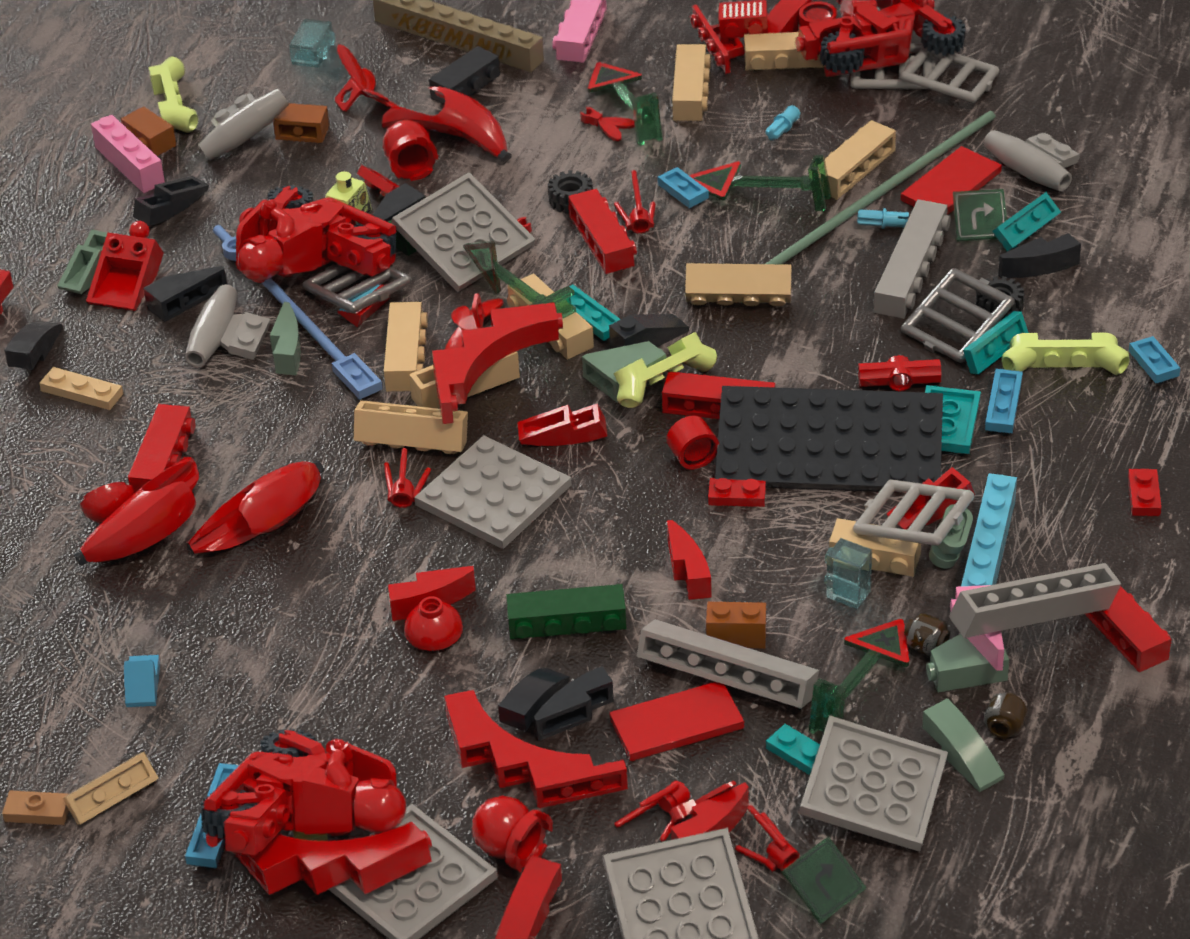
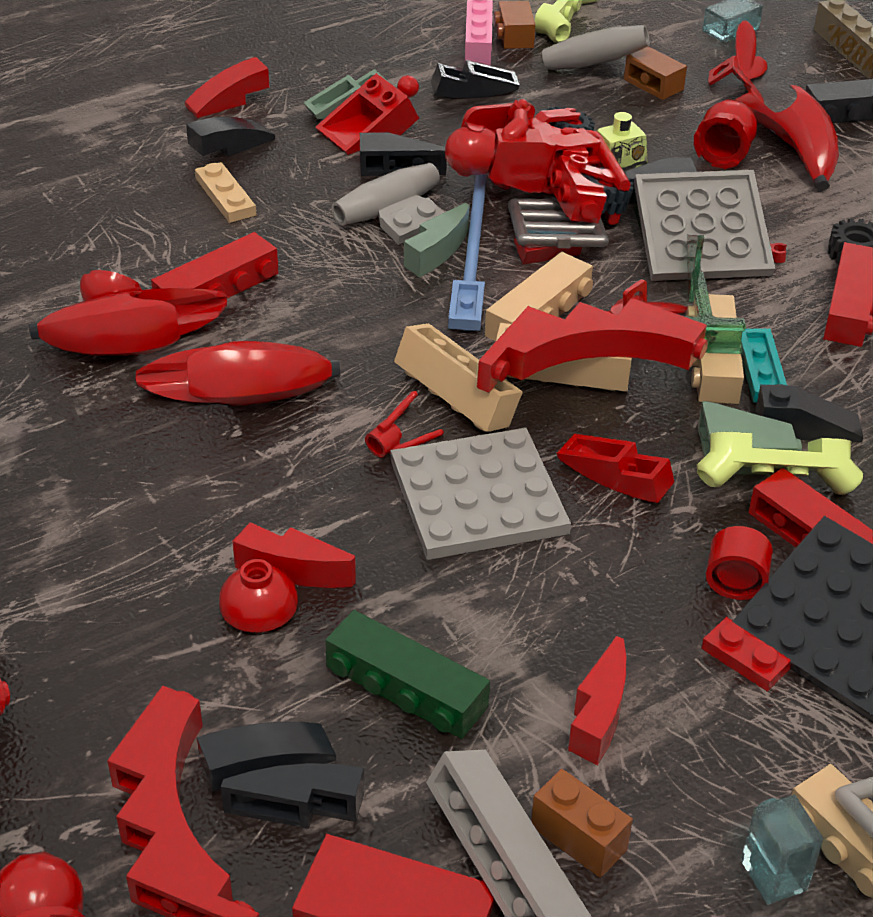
camera: 35 degrees right, 0 degrees up
red plate [357,165,399,197] -> none

